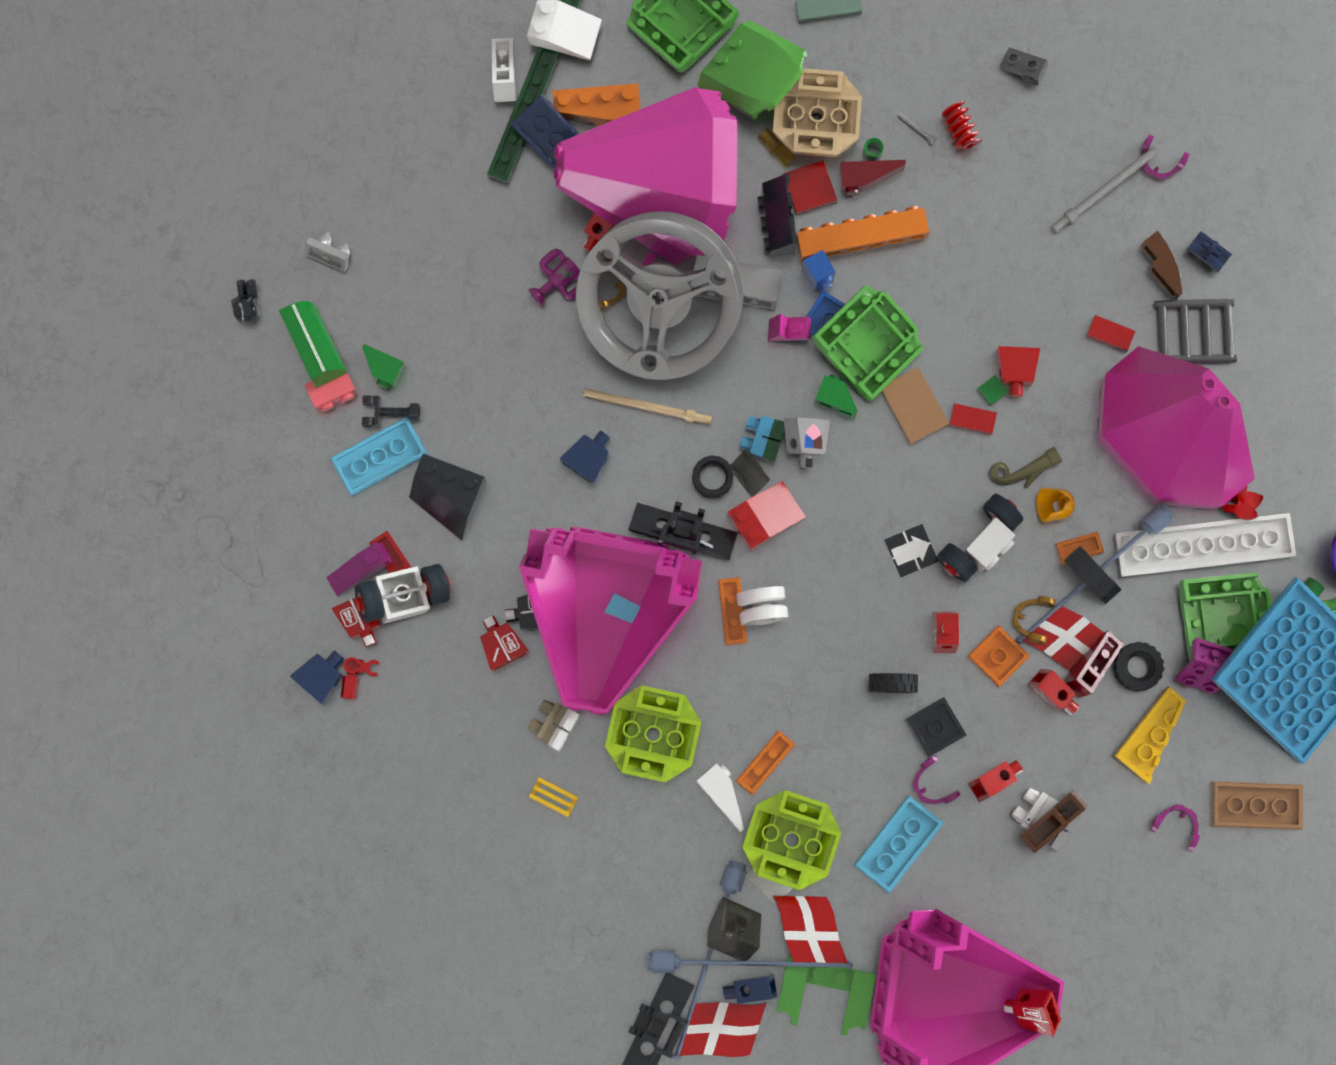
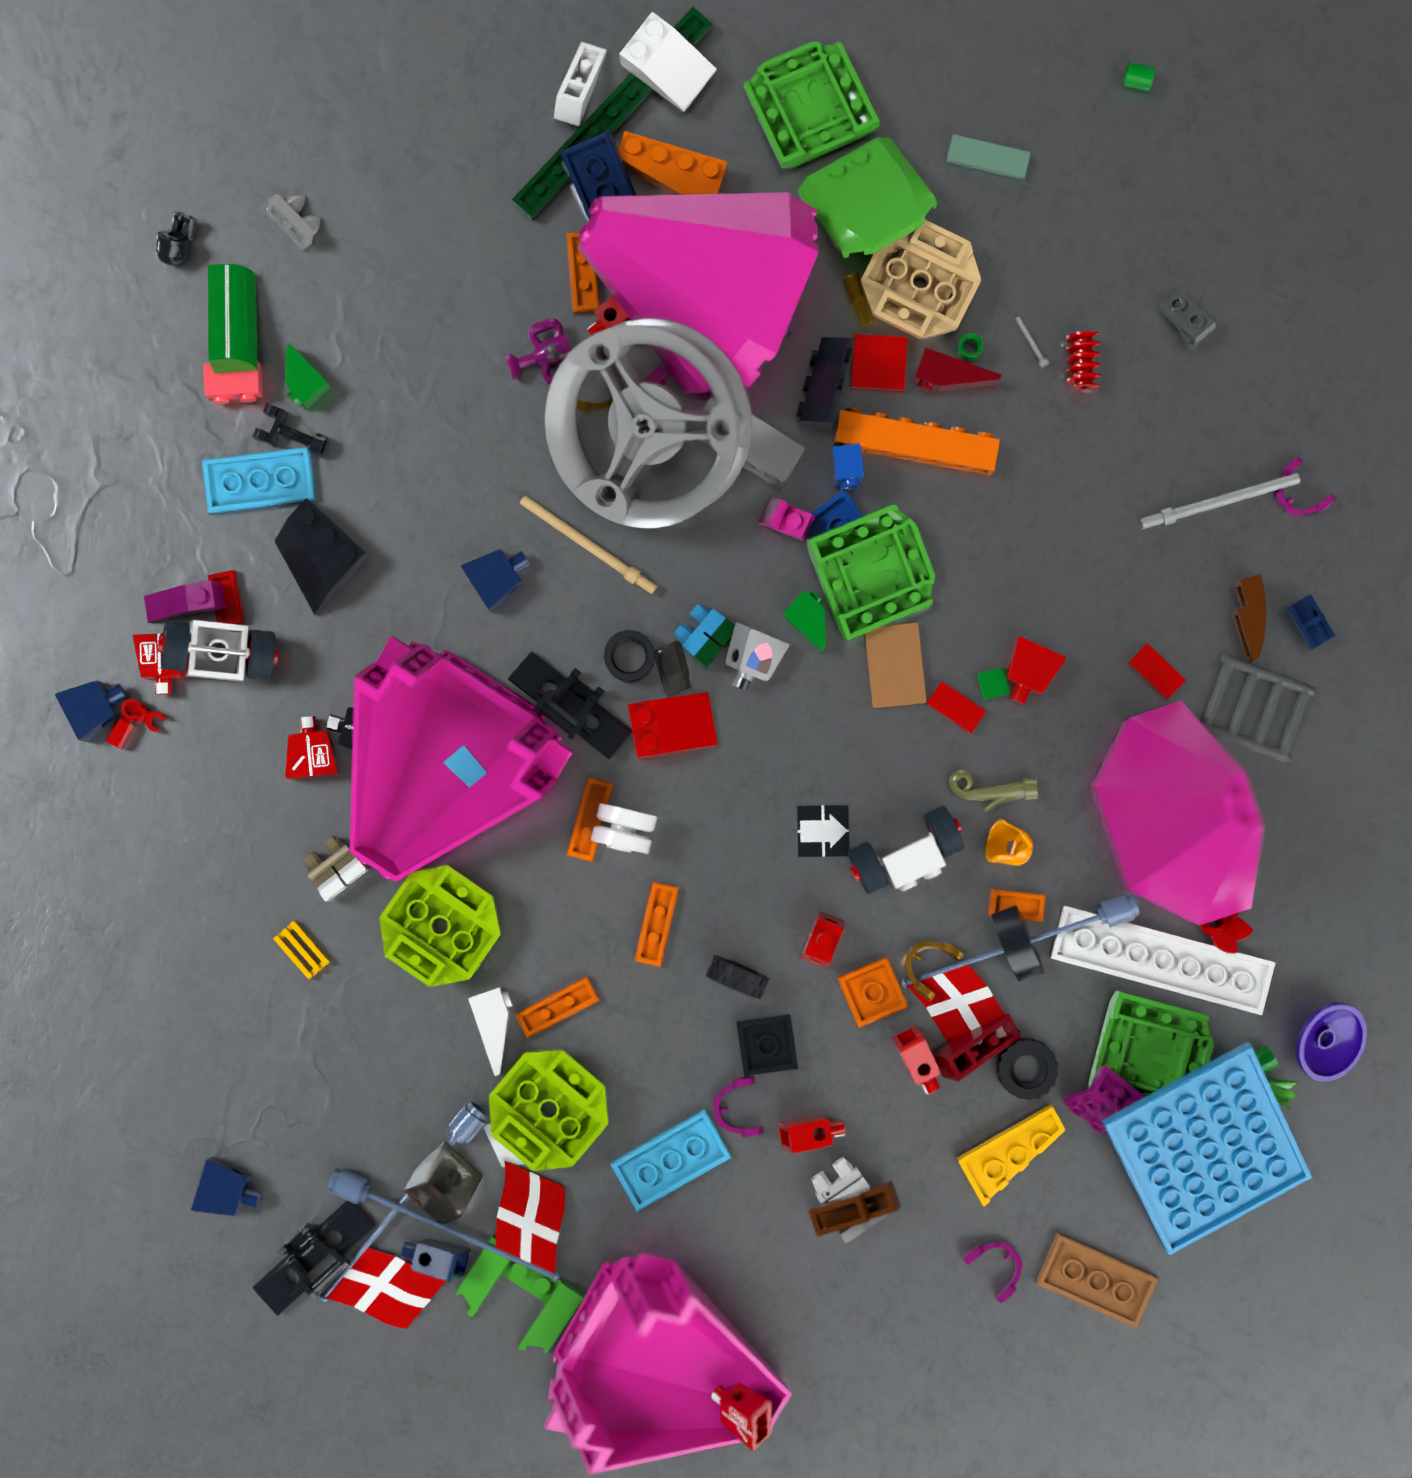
camera: 20 degrees right, 5 degrees up
none -> dark blue torso [191,1157,262,1216]
none -> orange tile [566,232,600,314]
none -> orange tile [634,882,679,967]

